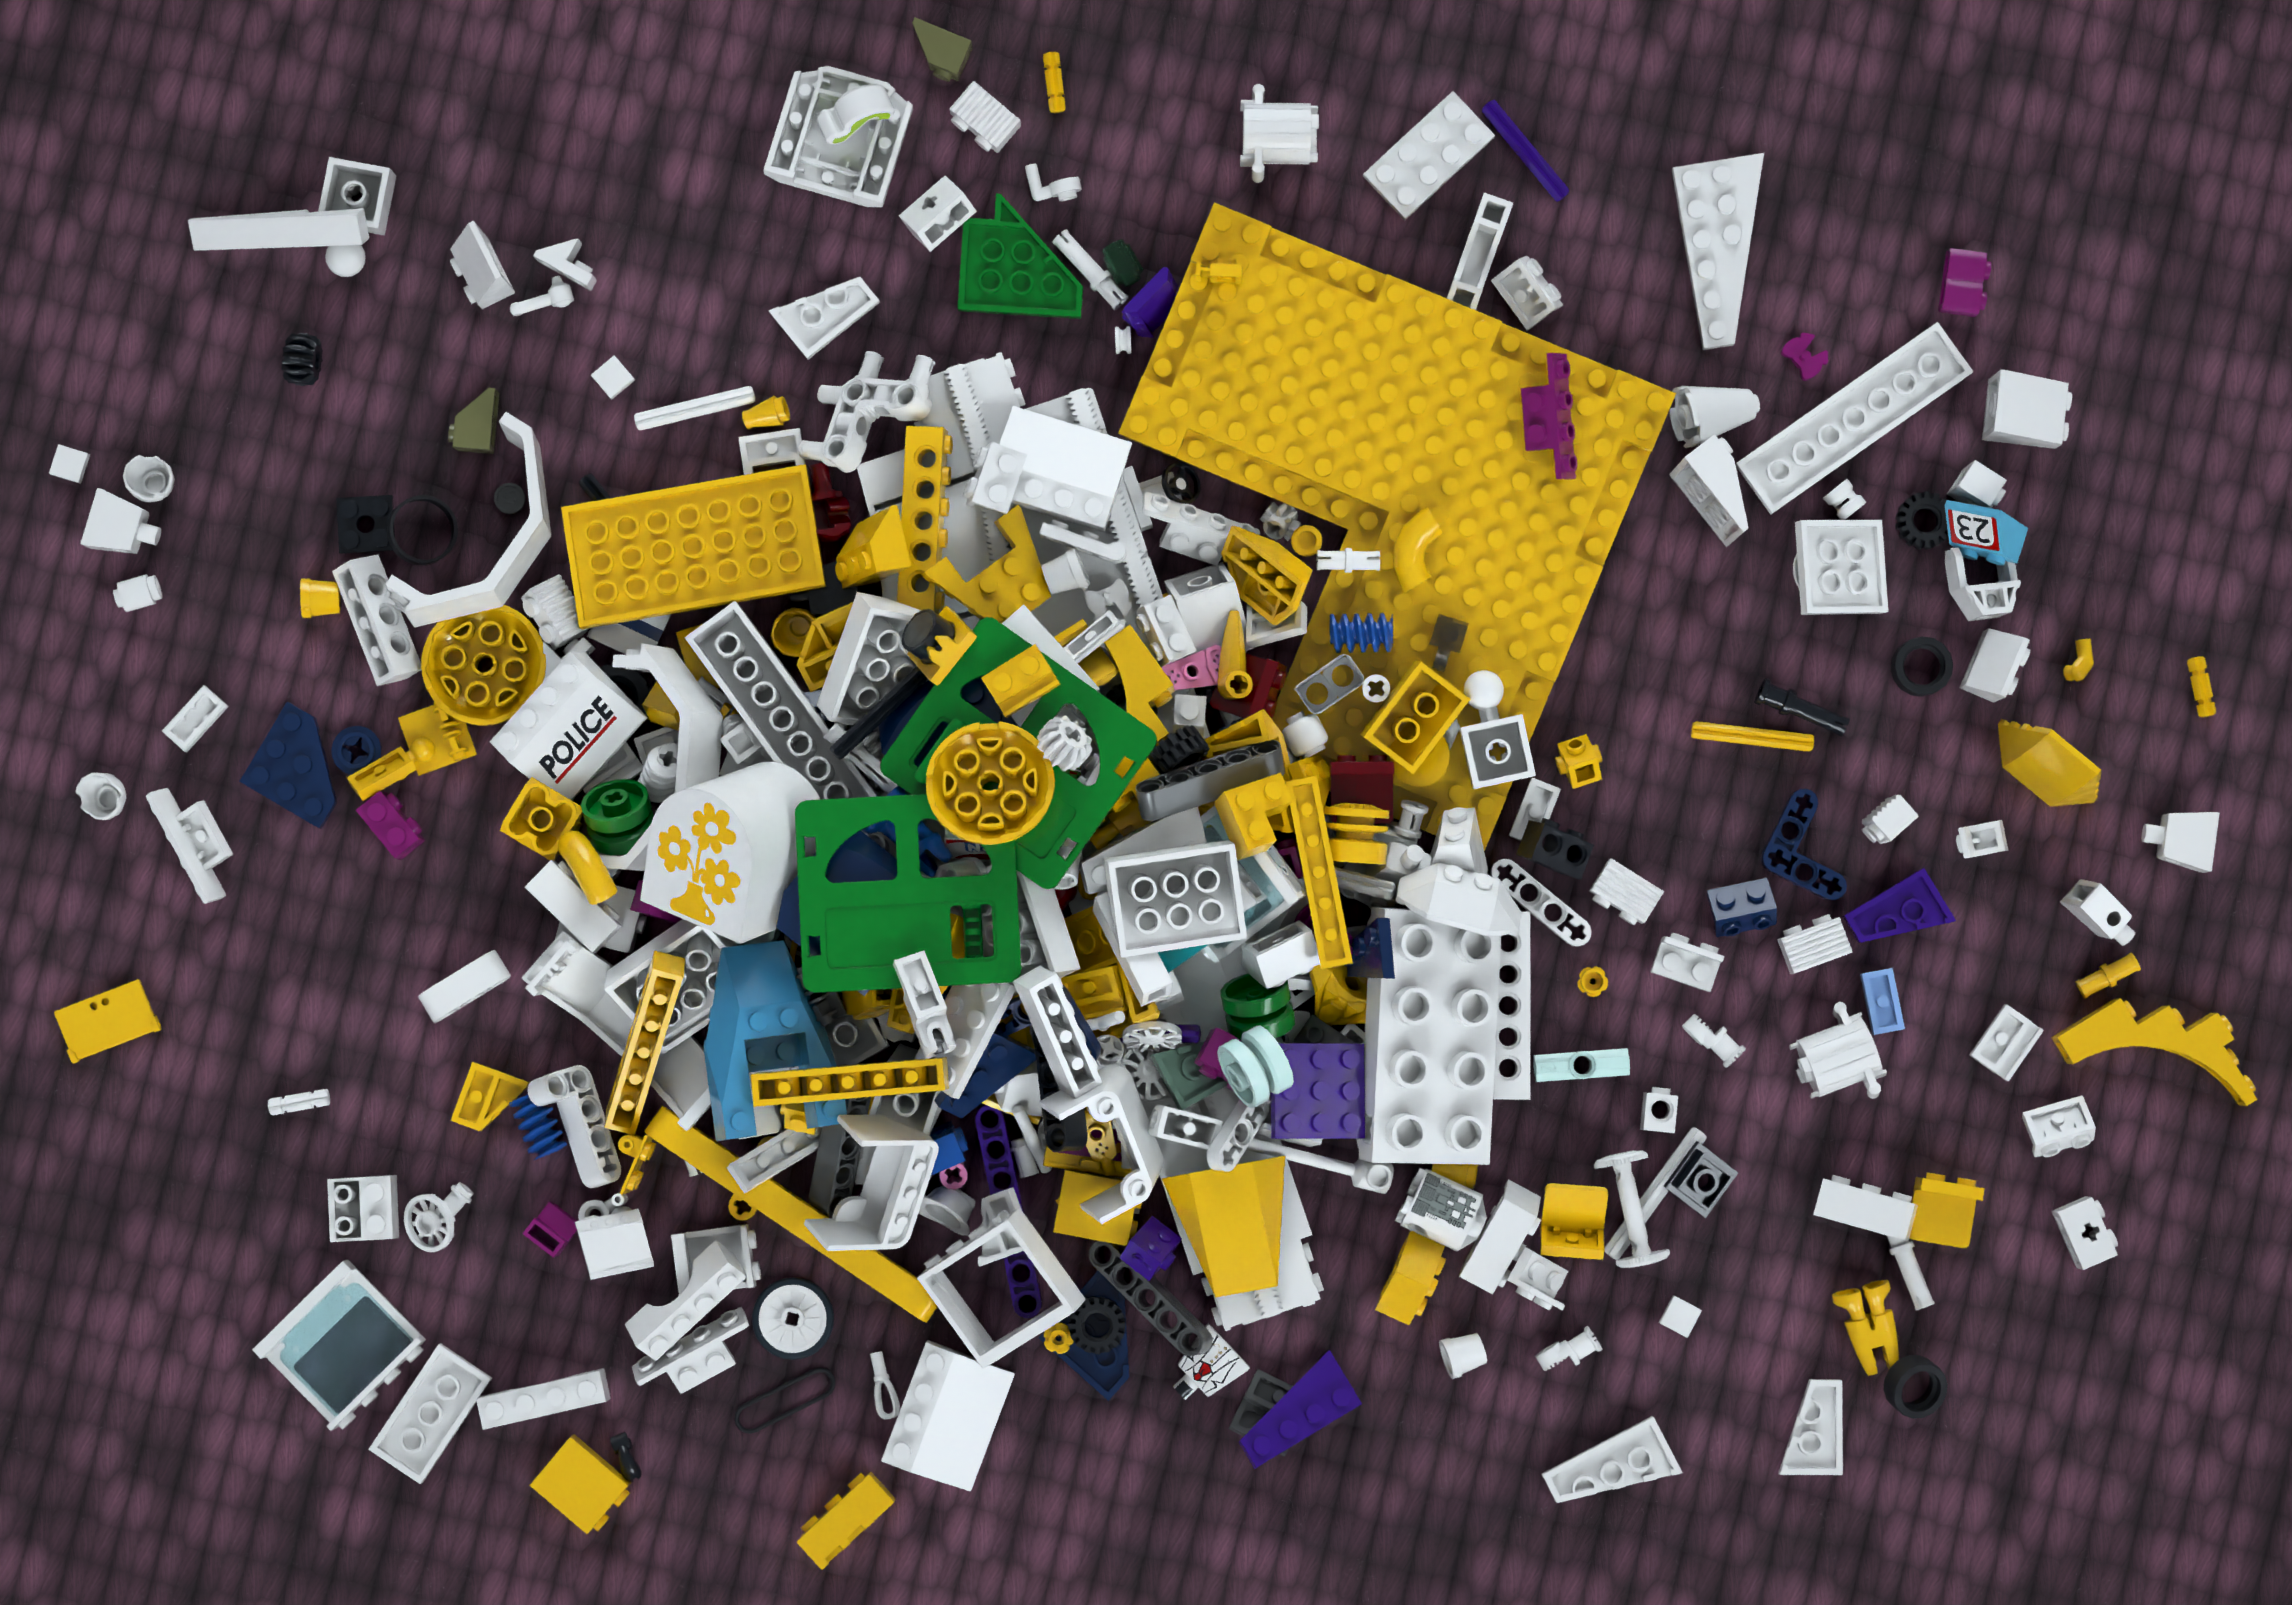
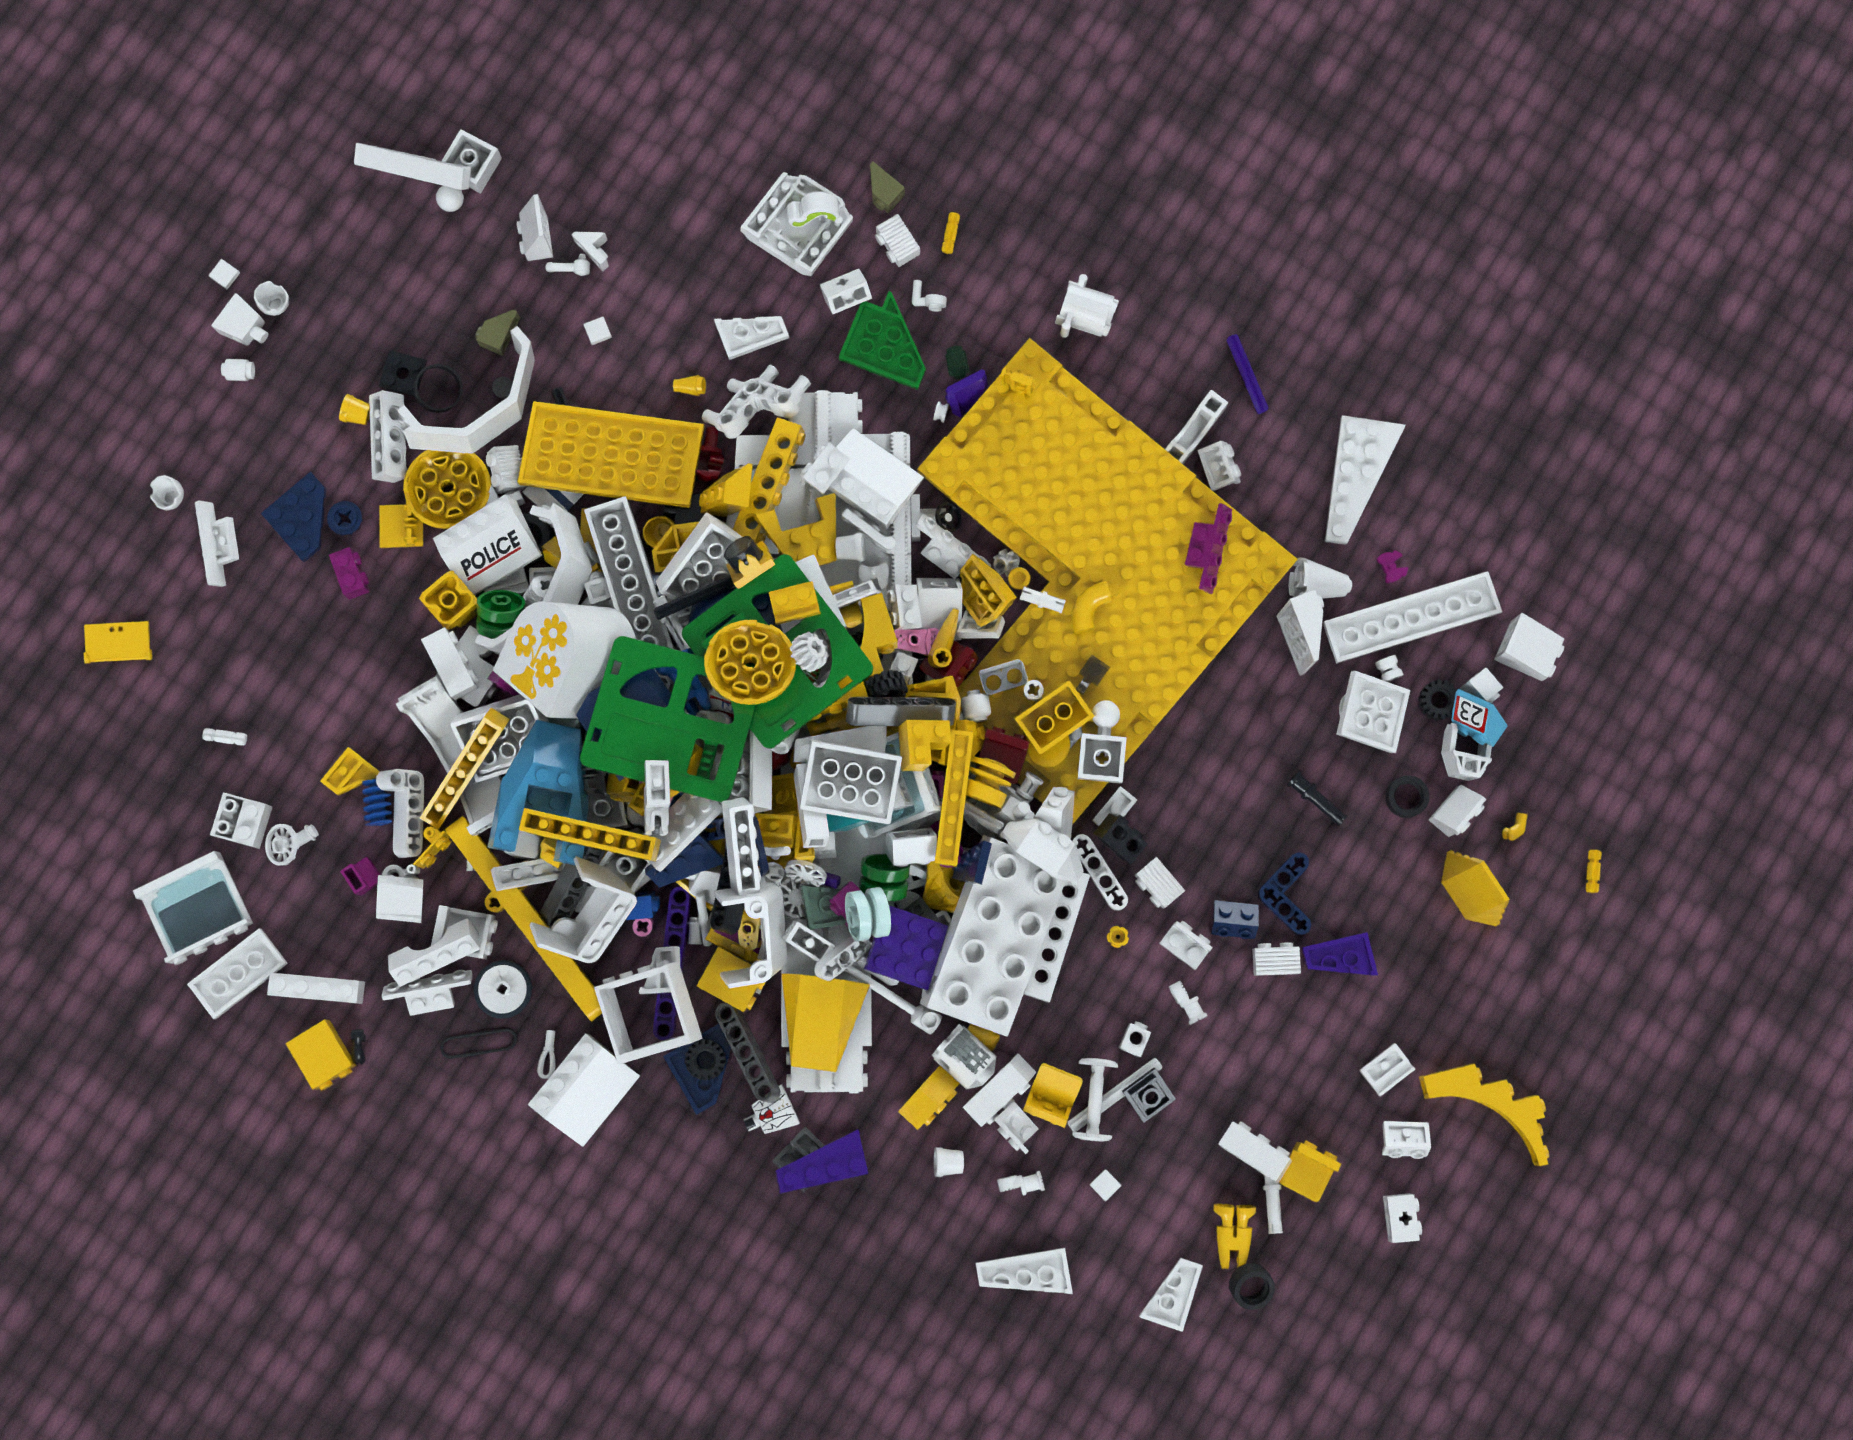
camera: 15 degrees right, 5 degrees down
white plate [162,685,229,752] -> none
black gear [281,333,323,386] -> none
yellow plate [347,738,435,801] -> none
white beam [418,950,511,1023] -> none
yellow cylinder [558,831,618,905] -> none
white axle [634,386,755,430] -> none
white plate [738,428,806,475] -> none
yellow wedge [797,1472,896,1570] -> none
white piece [918,1186,976,1235] -> none
yellow plate [1043,1323,1074,1354] -> none
white pin [1052,229,1128,310] -> none
dark purple head [1120,1216,1182,1281] -> none
blue piece [1330,613,1393,653] -> none
white plate [1363,91,1495,221] -> none
light aqua piece [1533,1048,1630,1082] -> none
yellow brick [1555,734,1602,789] -> none
yellow axle [1691,721,1814,752] -> none
white container [1789,1002,1887,1099] -> none
light blue plate [1860,968,1905,1035] -> none
white brick [1862,795,1919,844] -> none
magenta brick [1938,248,1991,317] -> none
white bracket [1956,820,2008,858] -> none
white torso [2060,879,2135,946] -> none
yellow pin [2075,952,2141,999] -> none
white torso [2141,812,2220,873] -> none

